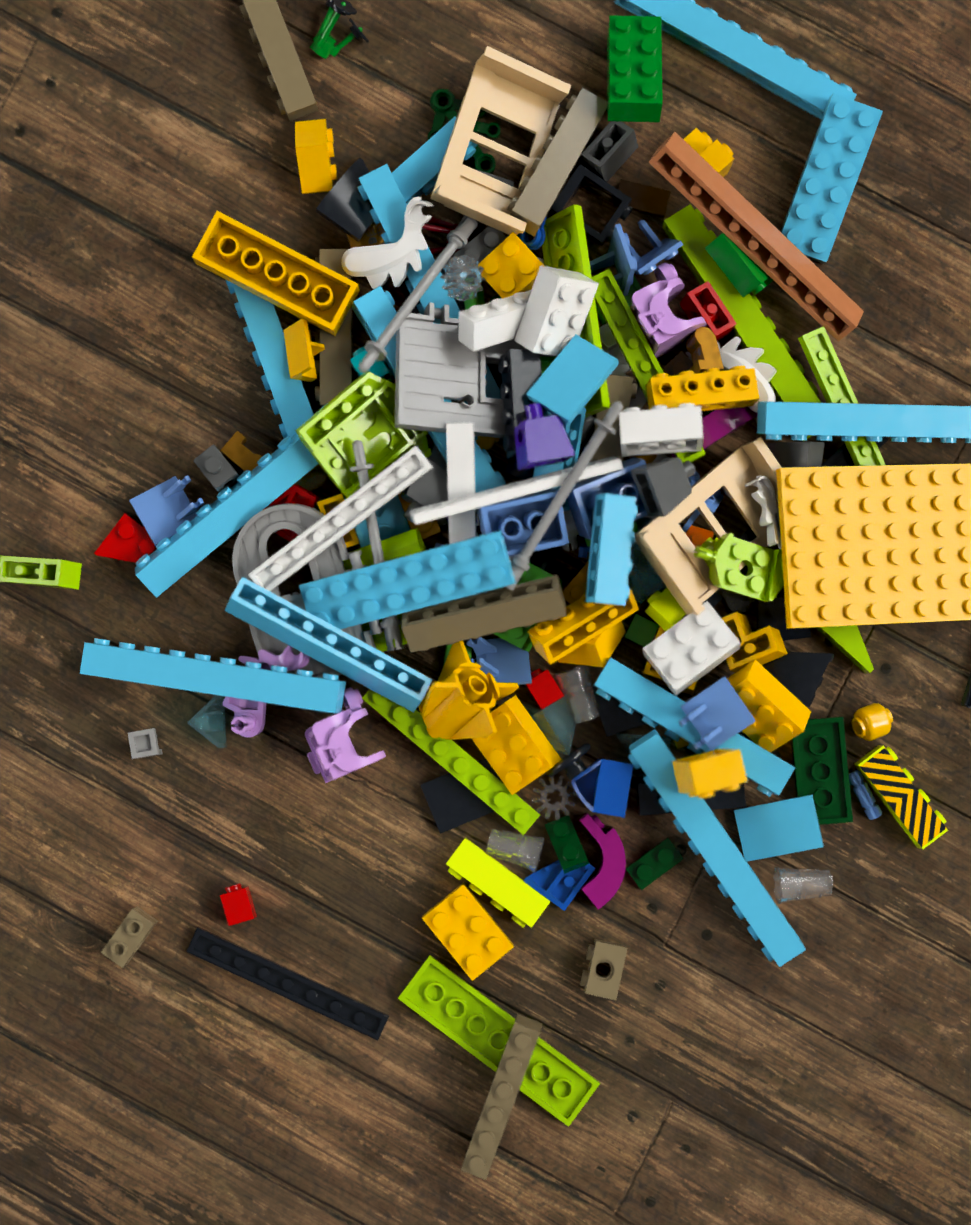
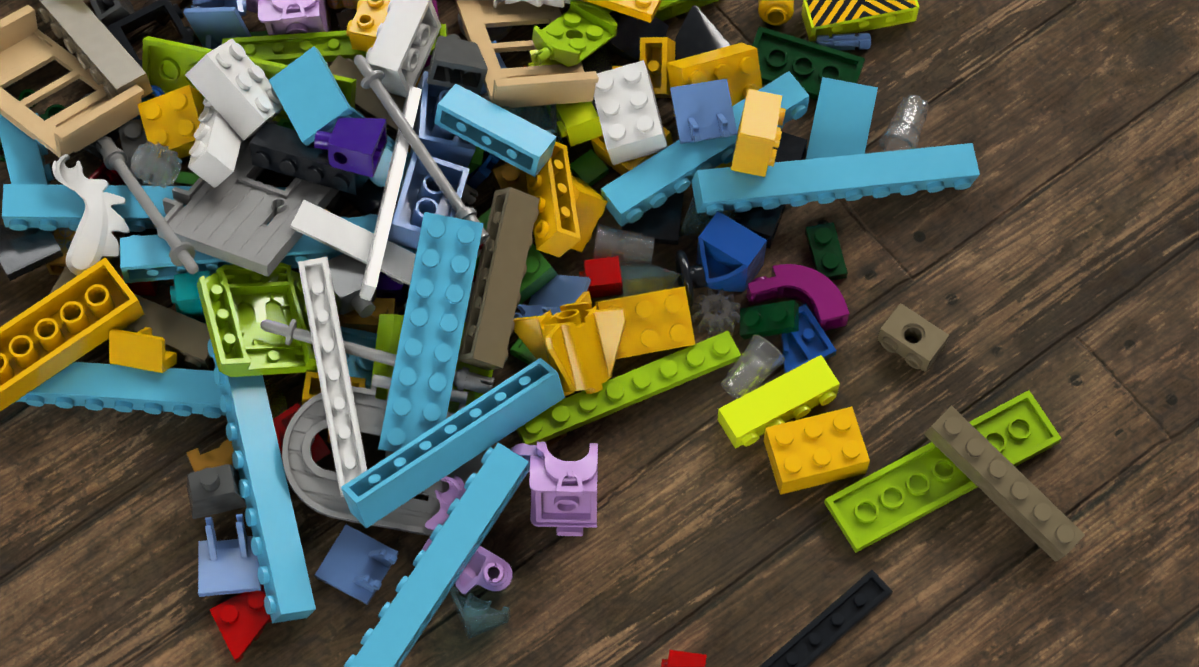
camera: 60 degrees left, 20 degrees down
black tile [420,758,503,834] -> none
none -> medium blue plate [314,525,399,605]

